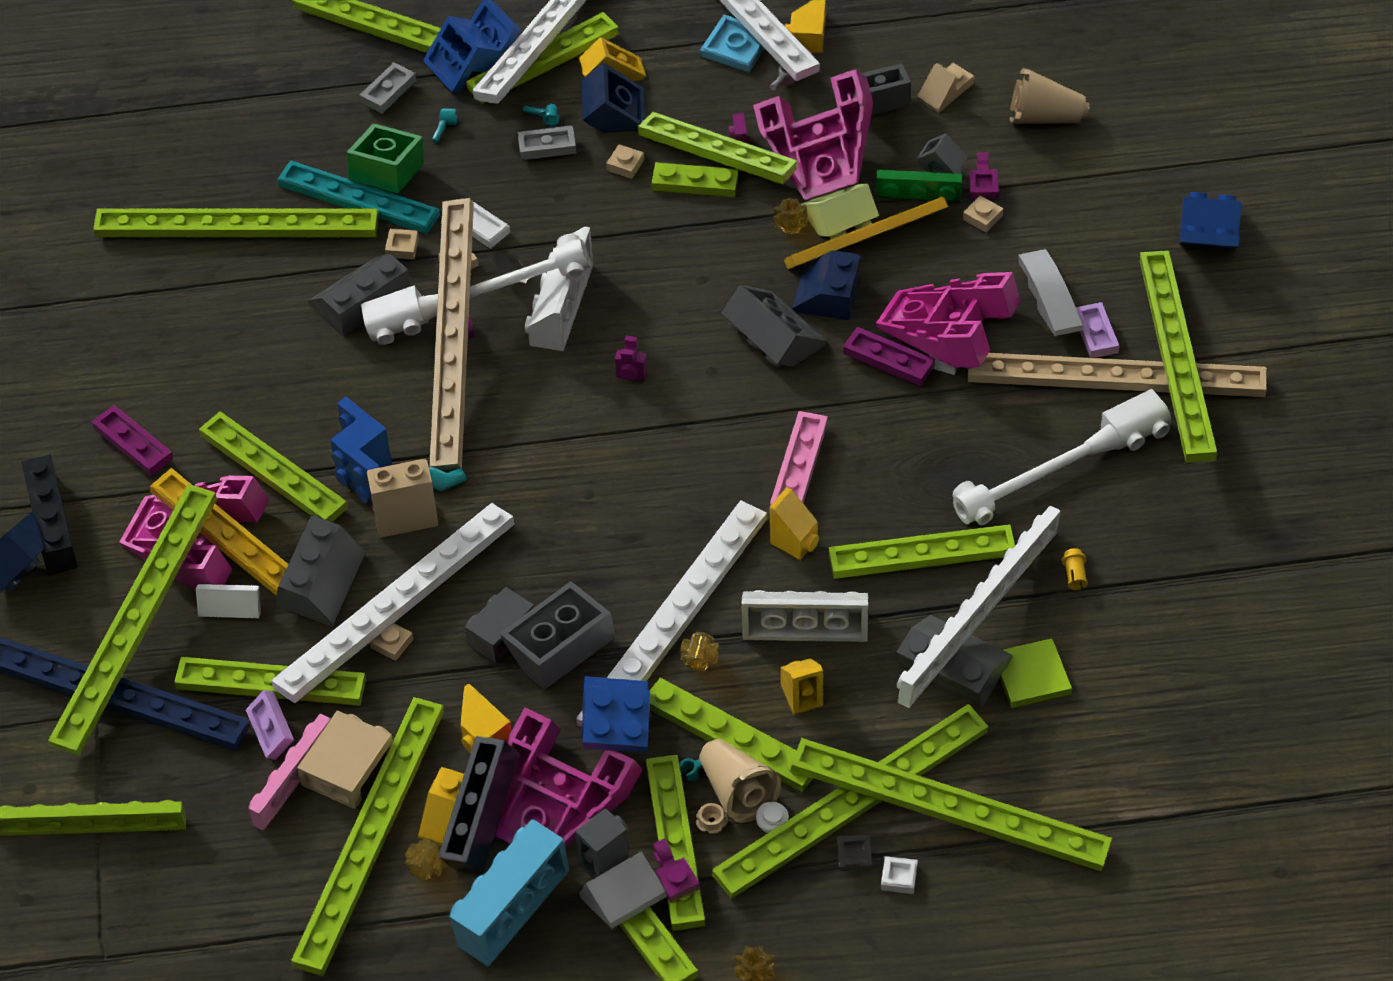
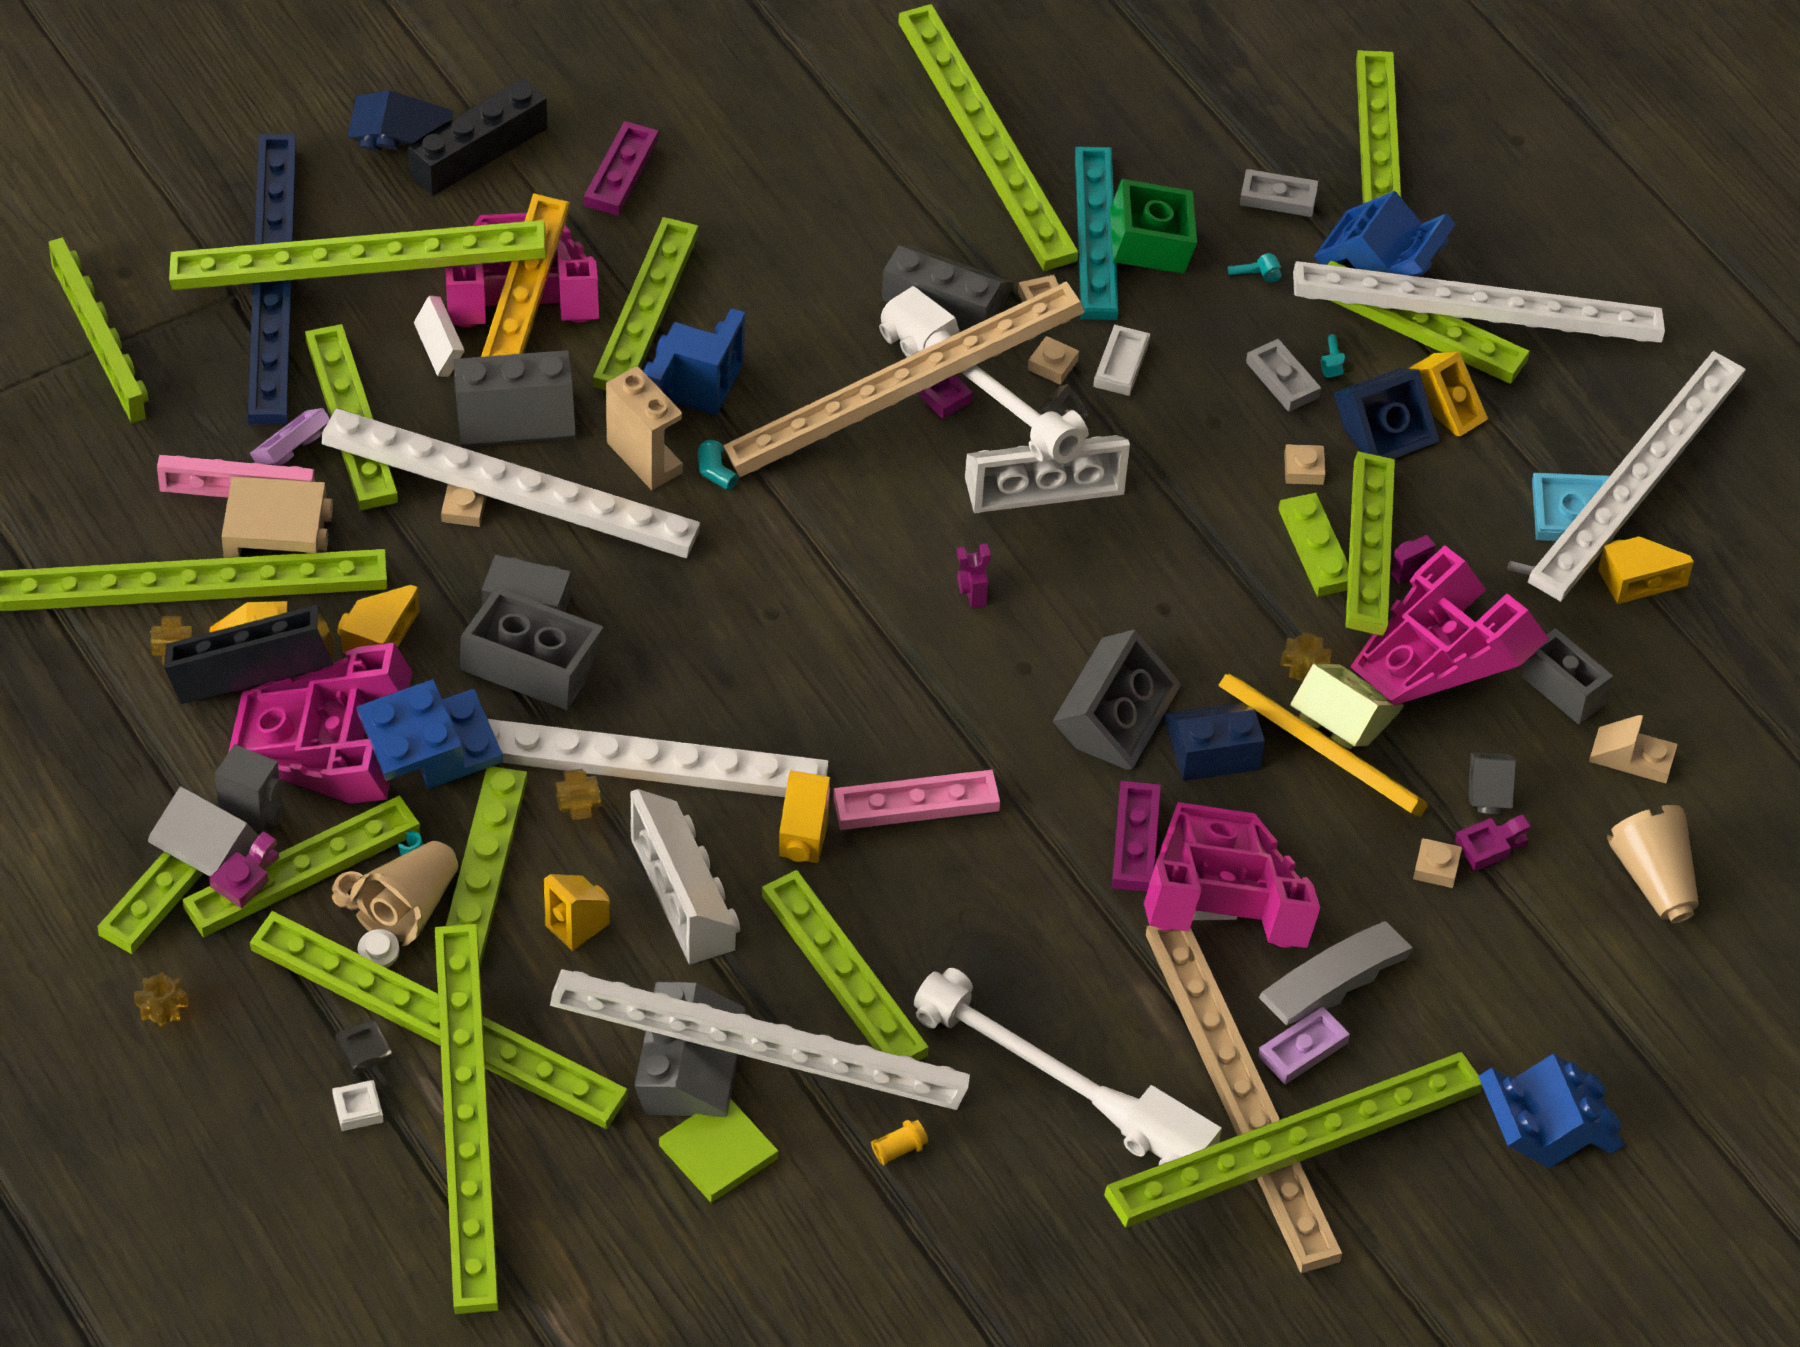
camera: 60 degrees right, 0 degrees up
medium azure brick [449,819,570,967] -> none
green plate [876,170,962,201] -> none

